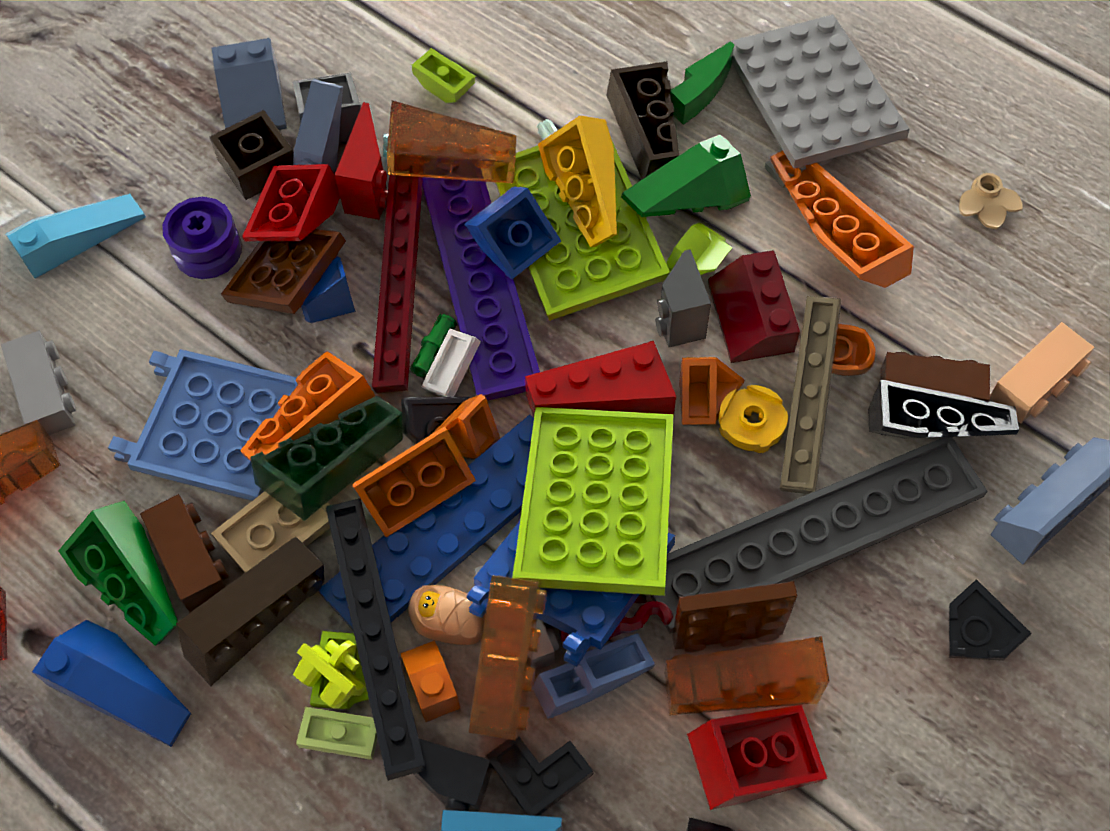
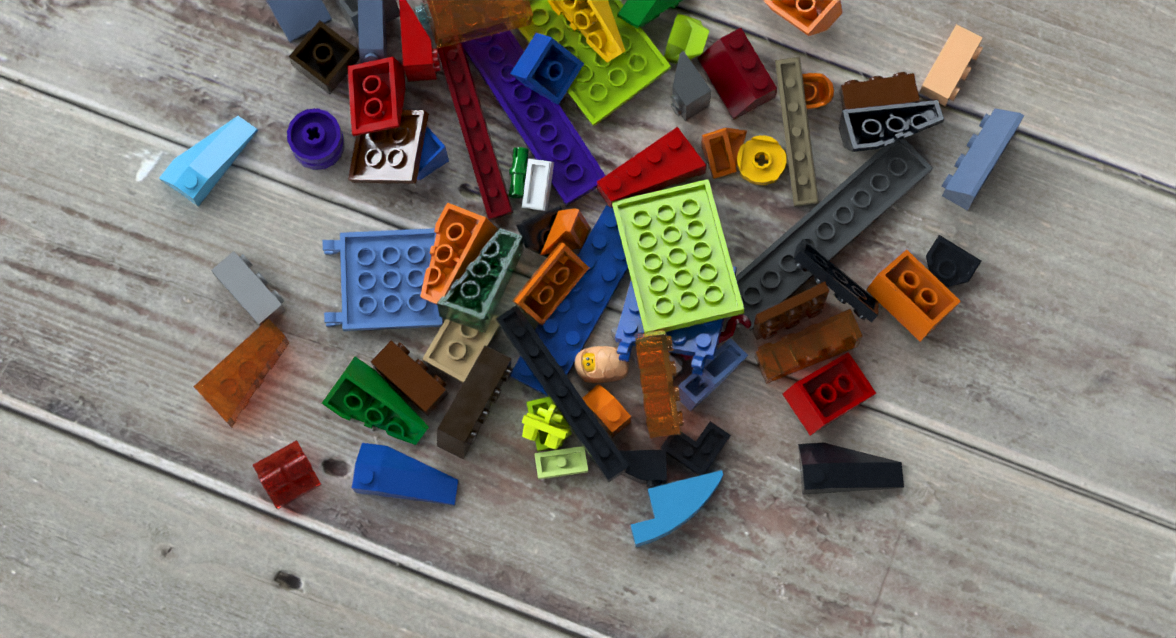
camera: 15 degrees left, 15 degrees up
none -> black plate [794,239,879,323]
none -> orange slope [866,249,961,342]

